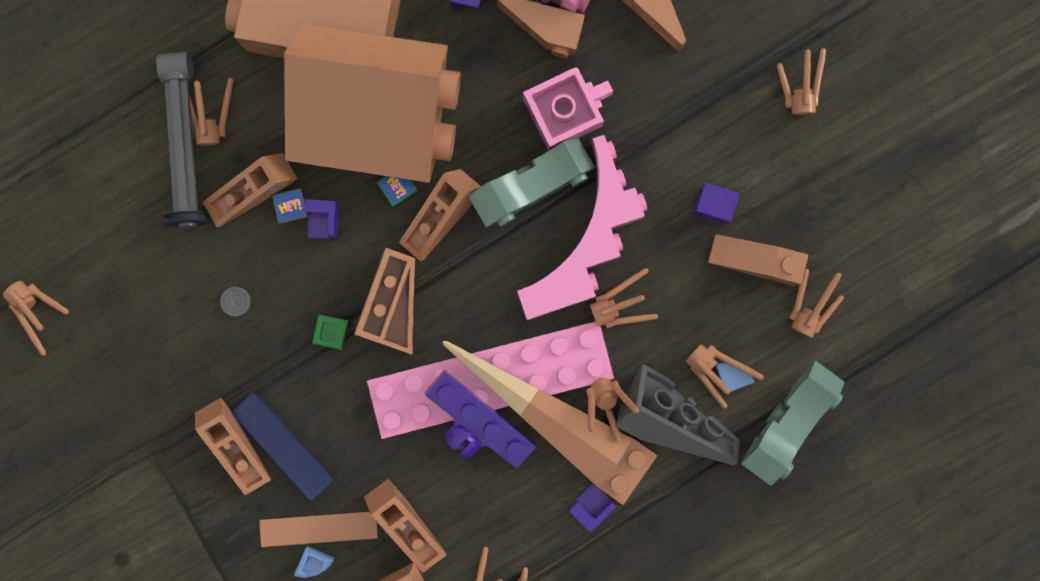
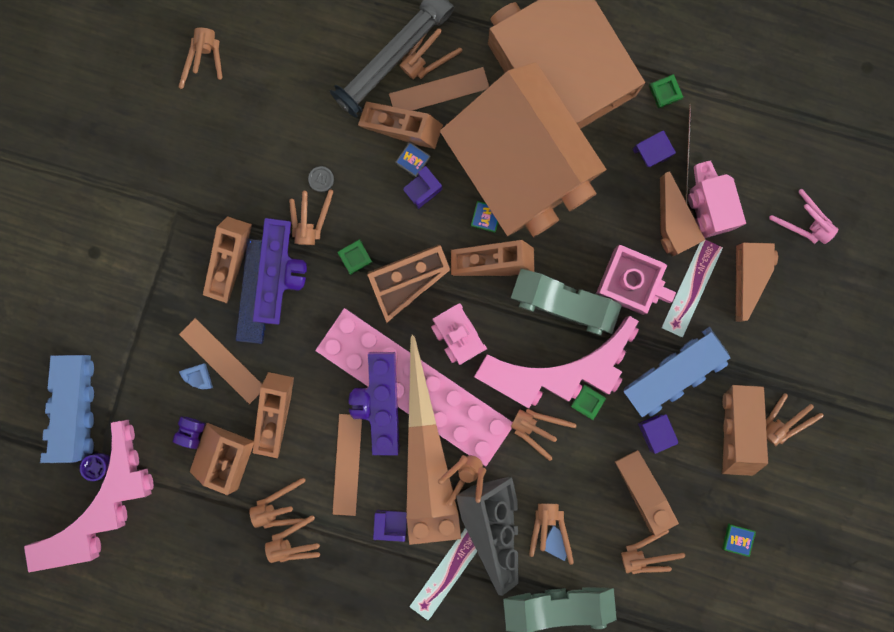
camera: 45 degrees right, 0 degrees up
none -> dark purple plate [252,218,307,325]
none -> nougat plant [289,190,333,245]
none -> nougat sticker [333,414,362,516]
none -> nougat sticker [389,67,489,110]
none -> sticker [410,528,477,620]
none -> bright pink hinge [431,303,487,365]
none -> green tile [570,385,606,420]
none -> medium blue wedge [624,327,730,417]
none -> sticker [662,240,723,337]
none -> nougat wedge [722,385,768,476]
none -> tile [722,524,756,557]

